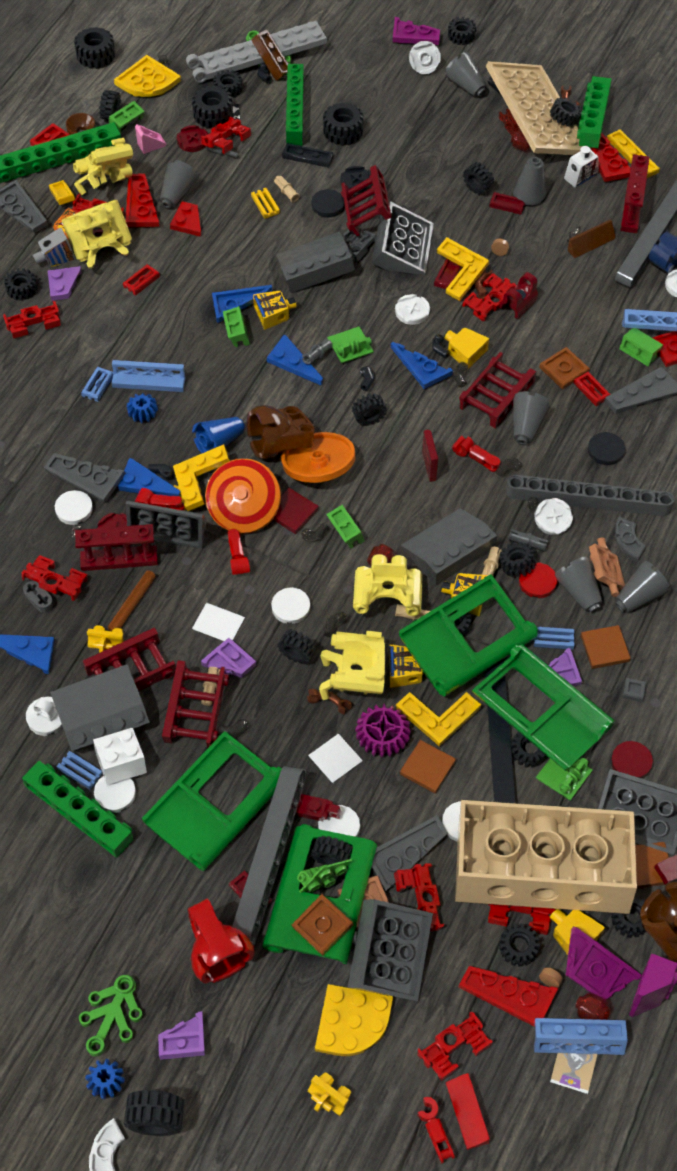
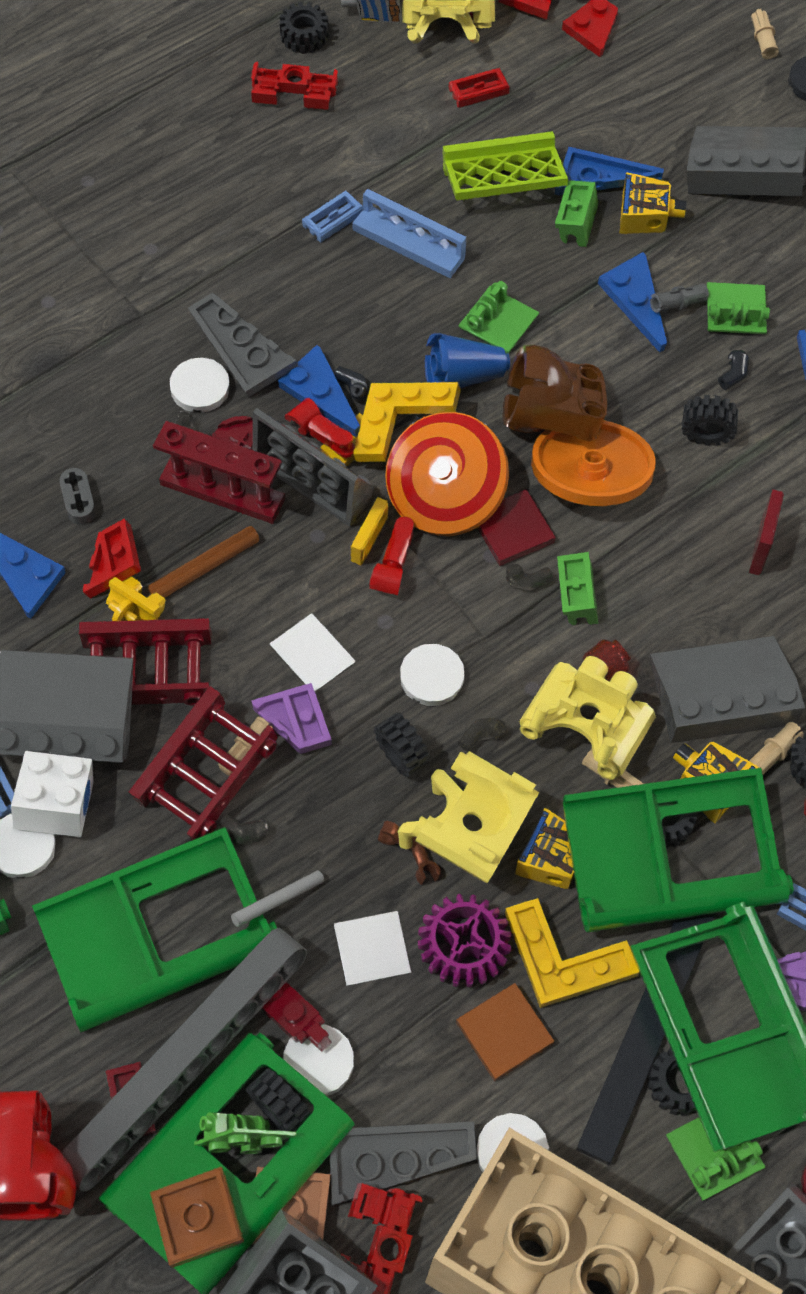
camera: 25 degrees right, 5 degrees up
red piece [22,555,87,601] -> none
medium lavender wing [48,266,81,301] -> none
blue gear [127,393,158,424] -> none
yellow tile [251,188,280,219] -> none
none -> red wing [83,519,141,599]
none -> light grey bar [231,870,324,927]
none -> yellow tile [351,497,388,565]
none -> lime fence [443,131,568,201]
none -> bright green hinge [459,281,539,354]

